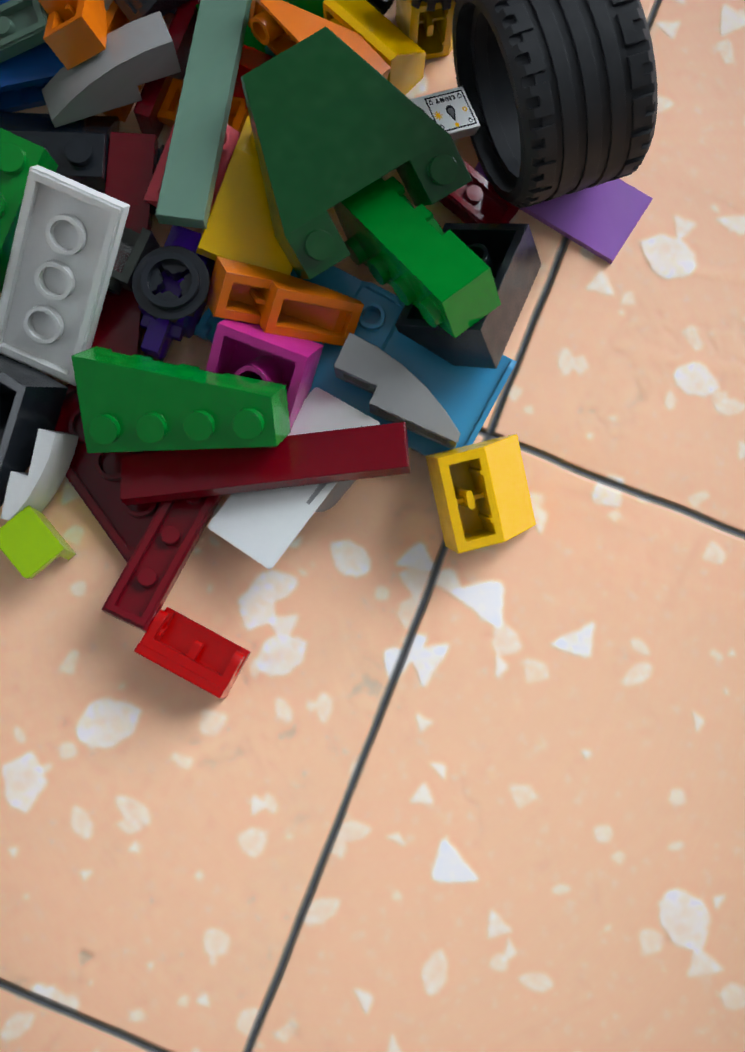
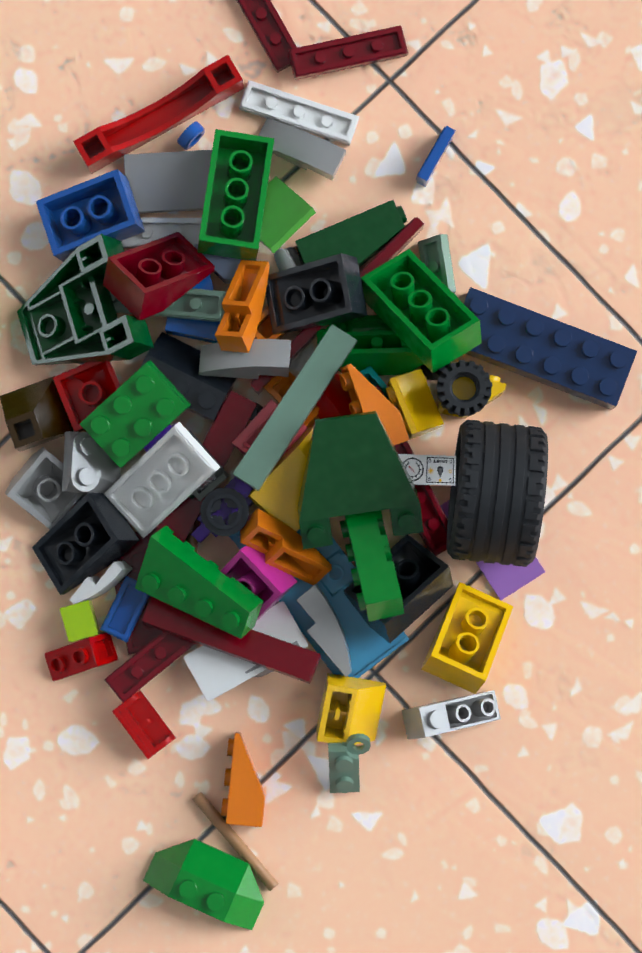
camera: 30 degrees right, 5 degrees up
none -> red bracket [44,633,119,681]
none -> blue tile [100,576,150,643]
none -> green wedge [143,838,264,930]
none -> medium nougat piece [192,792,279,891]
none -> orange slope [221,732,266,827]
none -> sand green hinge [328,733,371,793]
none -> light grey slope [401,690,501,740]
none -> yellow slope [421,582,513,694]

